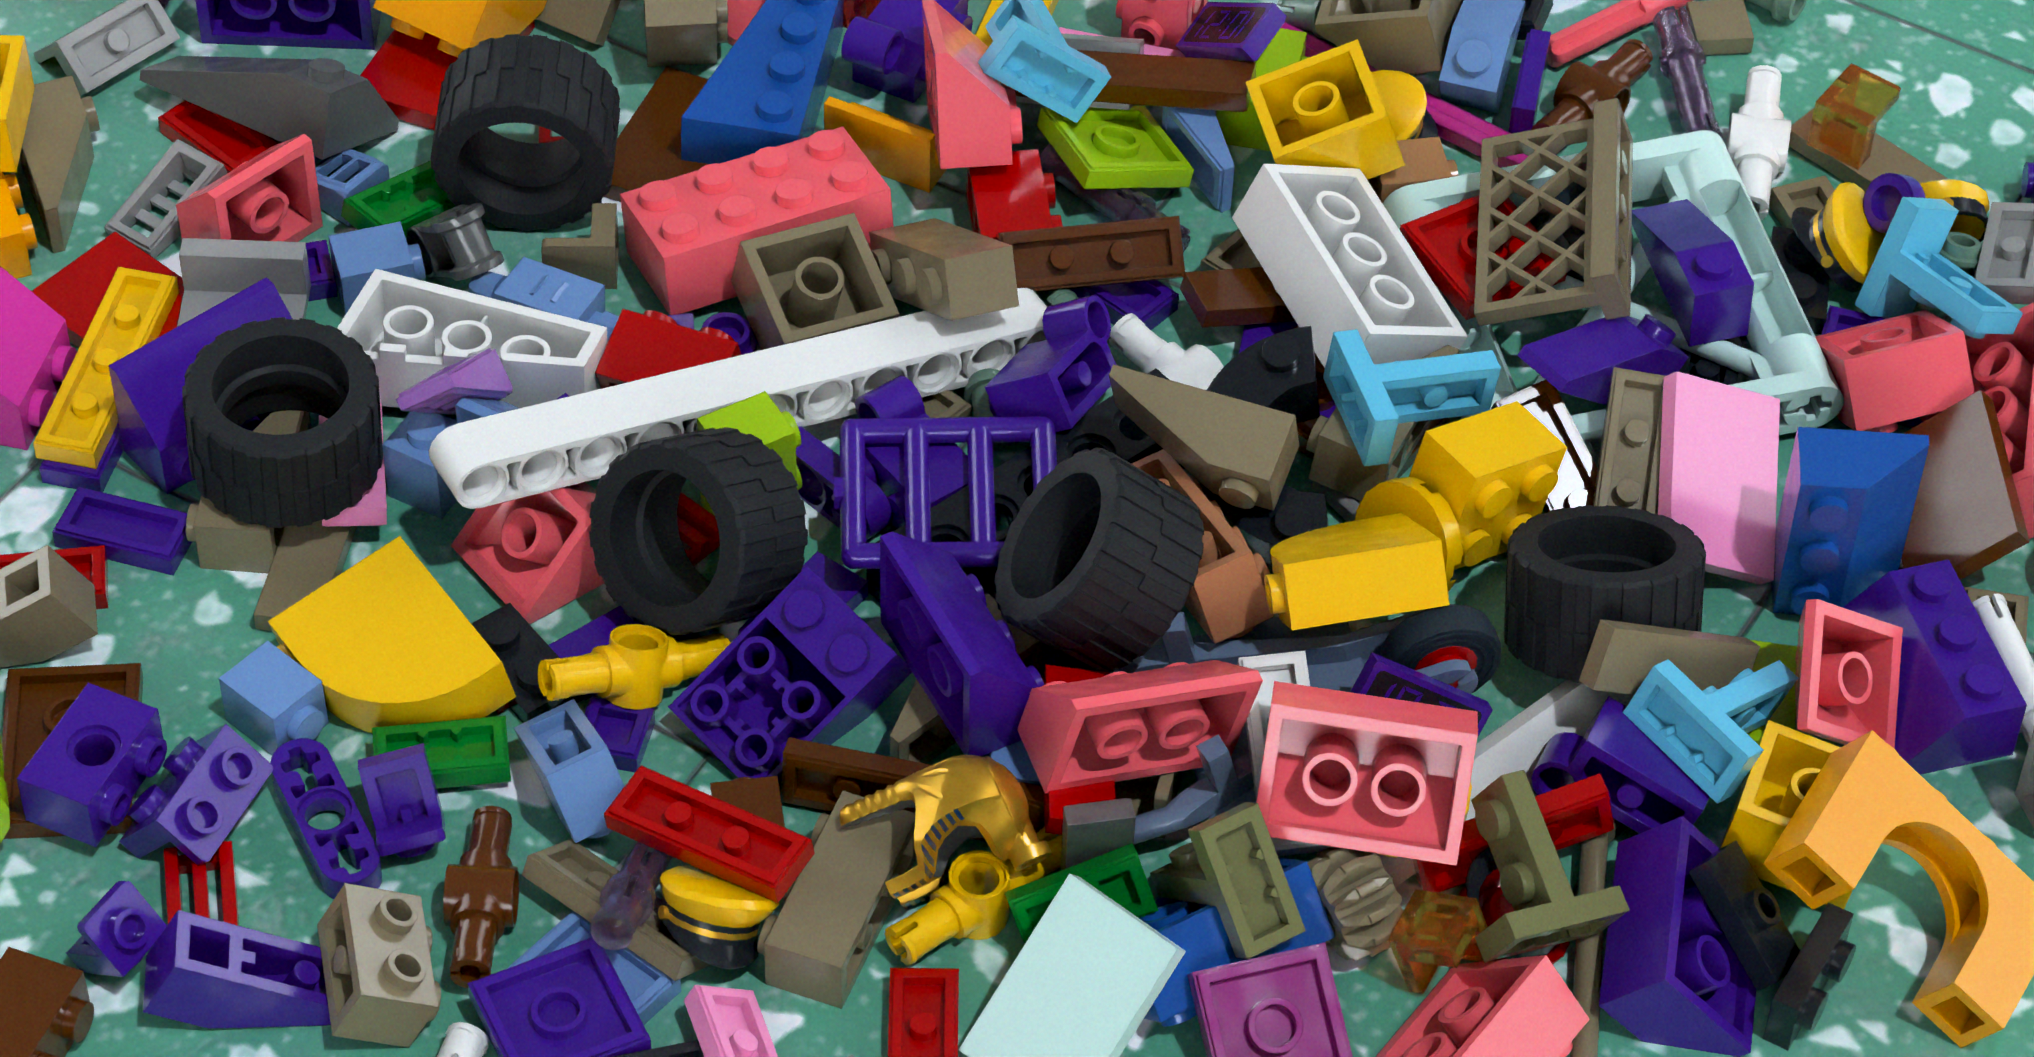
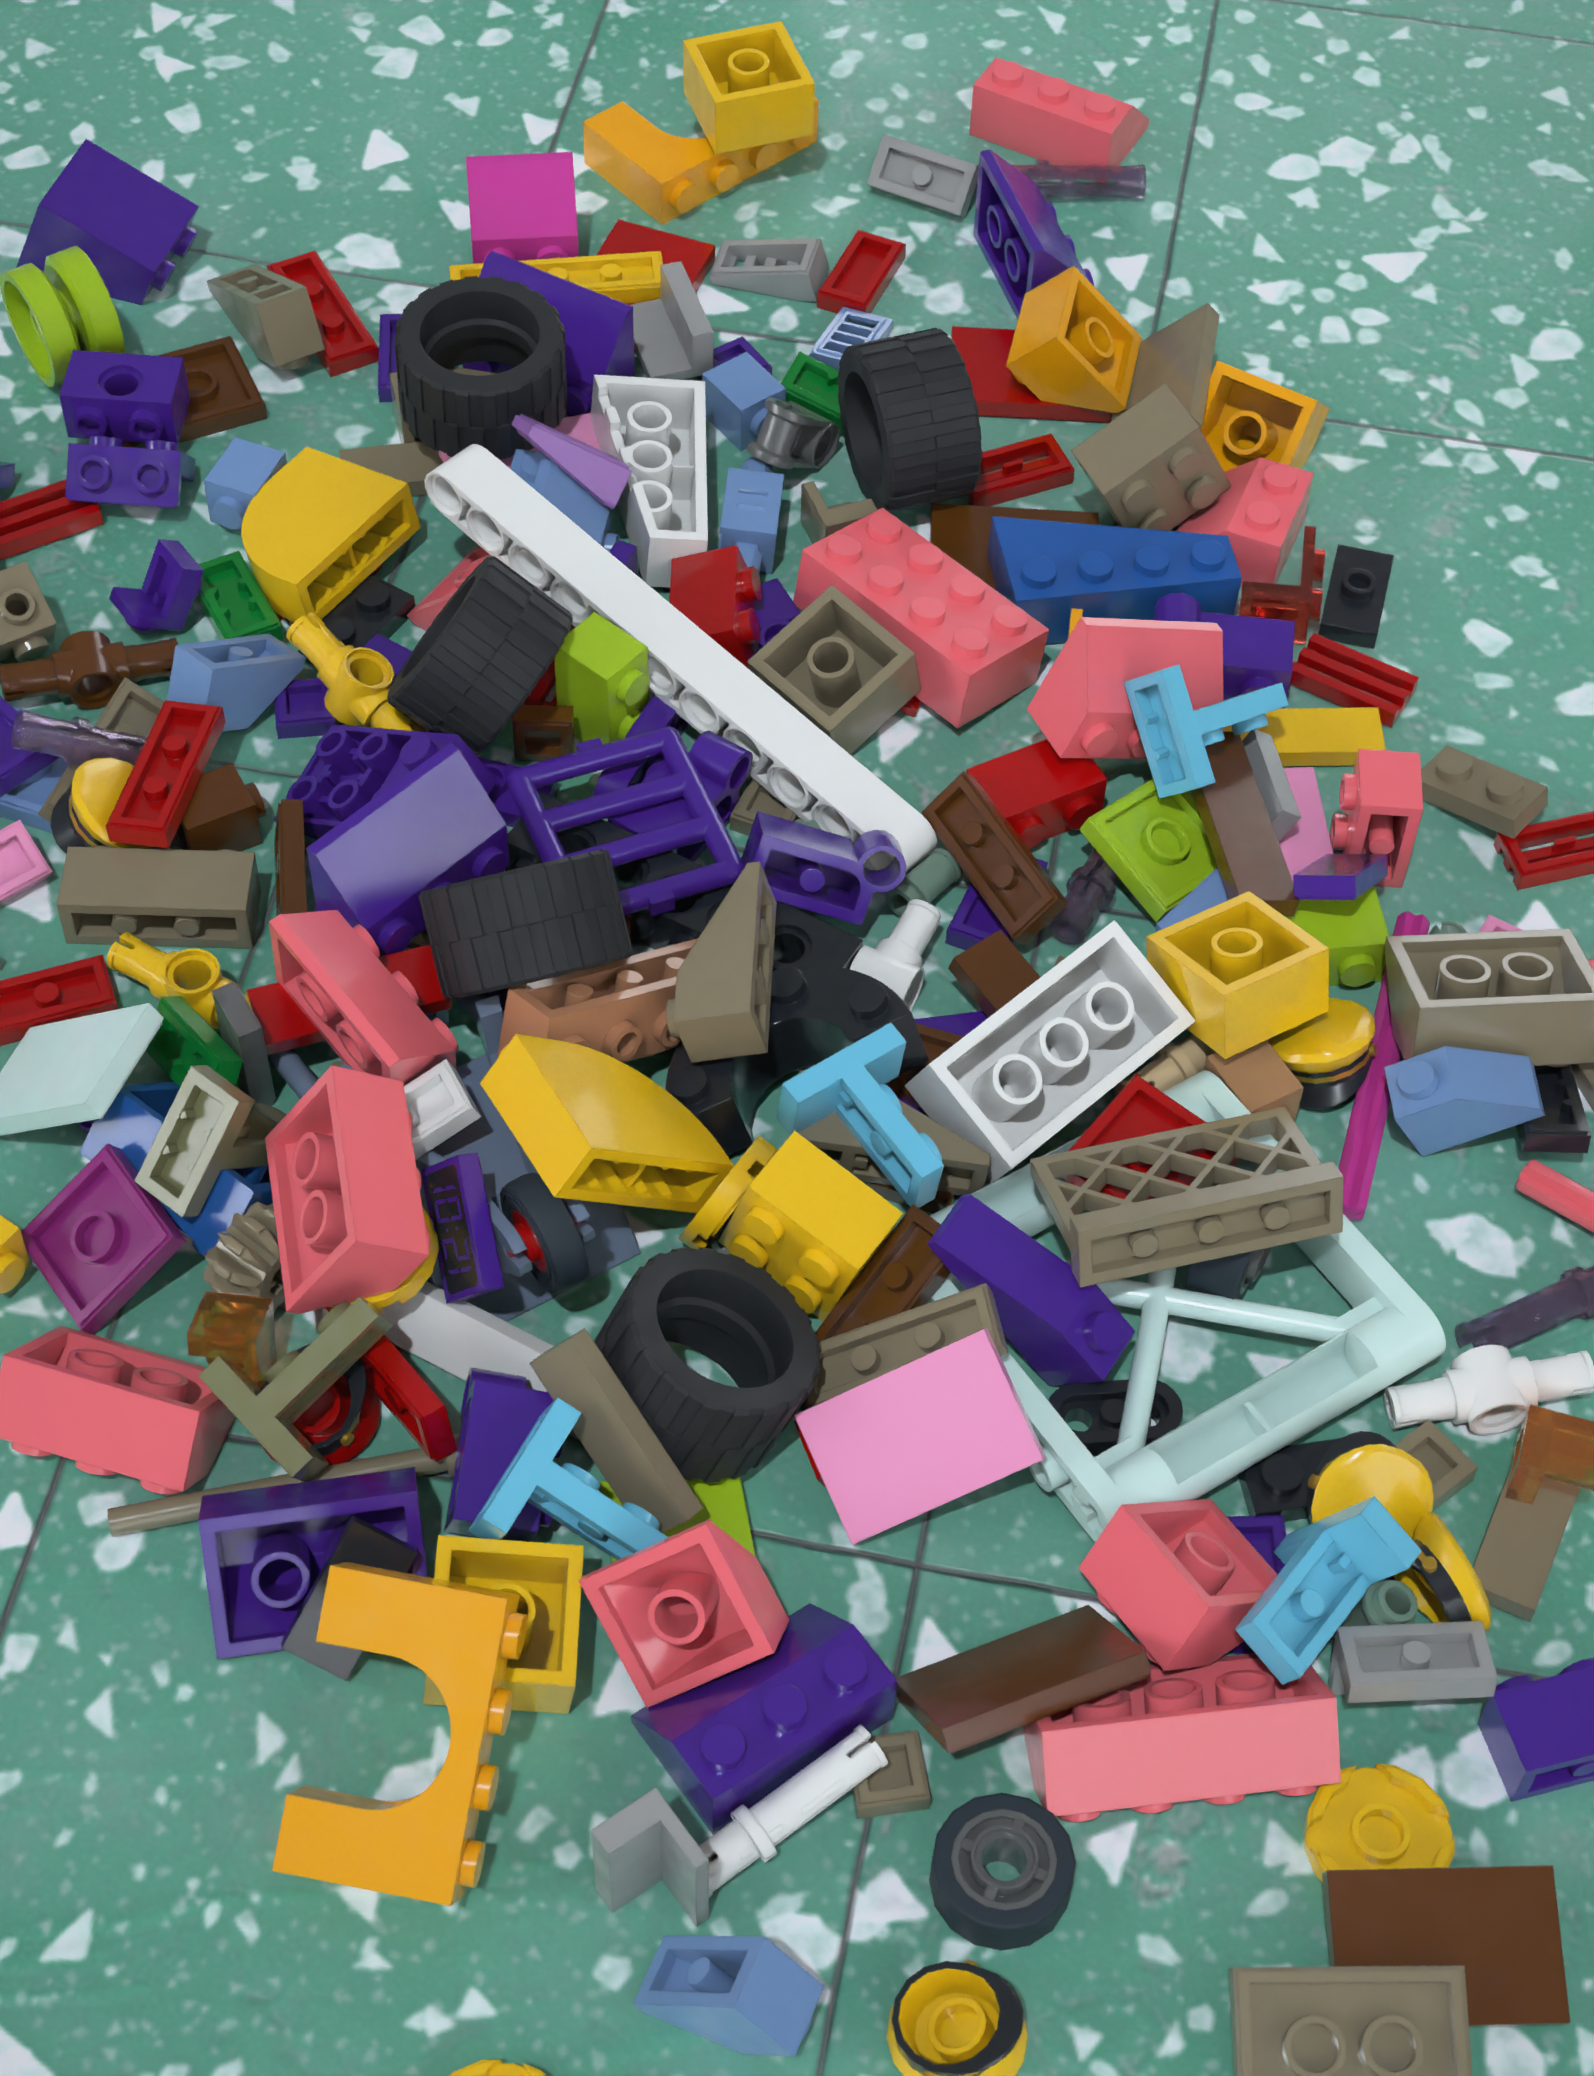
camera: 70 degrees right, 5 degrees up
dark tan slope [19,75,100,253] -> none
dark grey wedge [140,56,399,160] -> none
coral slope [176,134,323,242] -> none
dark purple beam [270,738,382,899] -> none
pearl gold piece [839,755,1052,909] -> none
dark tan brick [869,218,1019,321] -> none
dark purple tile [1508,29,1551,133] -> none
reddish brown pin [1532,39,1653,130] -> none
dark purple slope [1632,199,1754,347] -> none
black plate [1763,902,1856,1051] -> none
blue slope [1771,427,1930,615] -> none
dark purple tile [1863,173,1926,234] -> none

